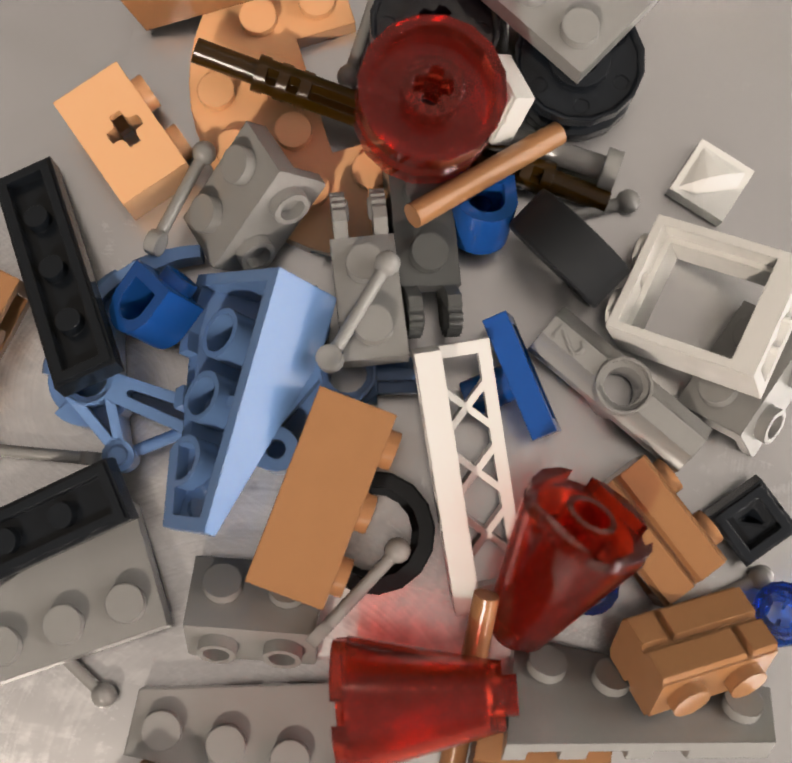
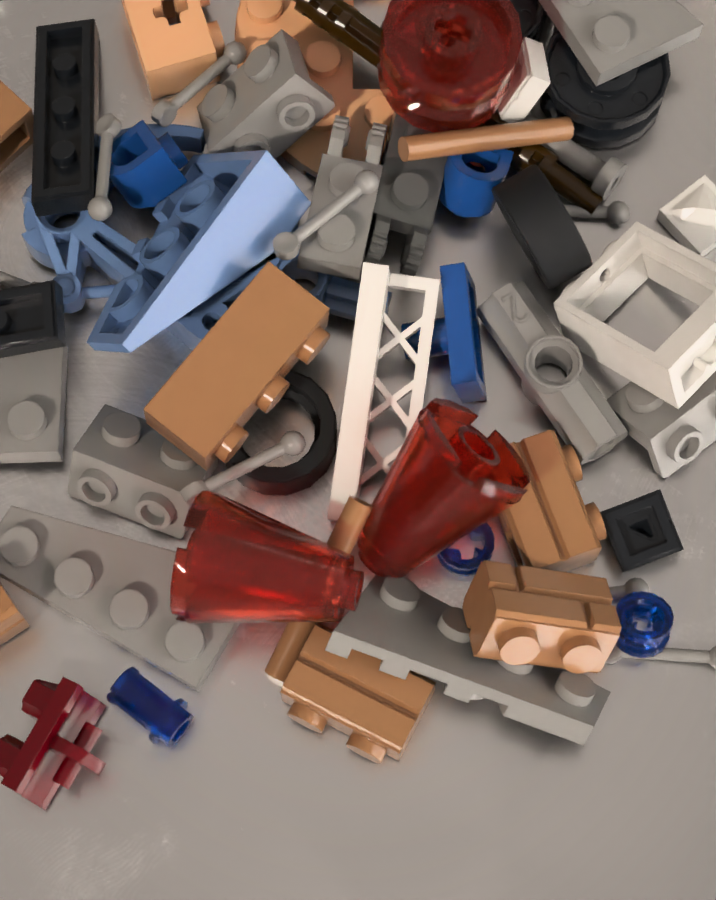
camera: 20 degrees right, 10 degrees down
none -> light grey hinge [87,113,122,221]

